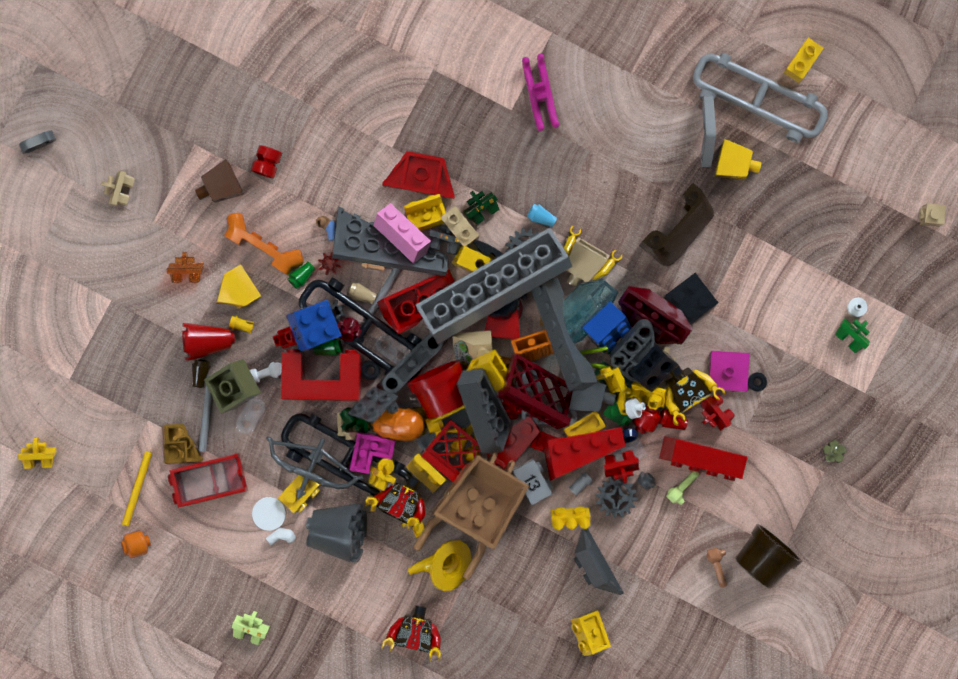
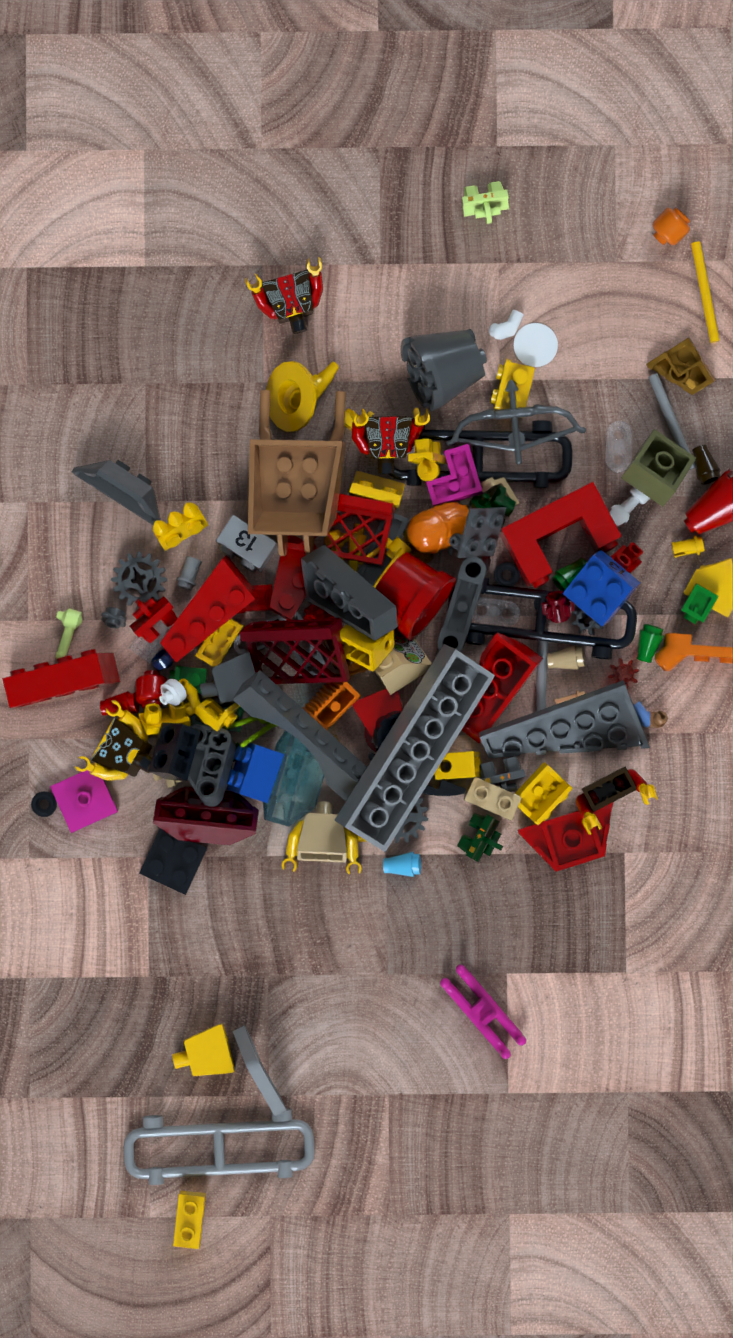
camera: 150 degrees right, 0 degrees up
clear door [168,454,248,508] -> none
bright pink brick [373,203,431,264] -> none
yellow bracket [571,610,611,656] -> none
dark brown windscreen [639,183,714,266] -> none
red hips [699,394,735,431] -> none
none -> torso [576,766,658,835]
none -> green bracket [680,584,719,624]

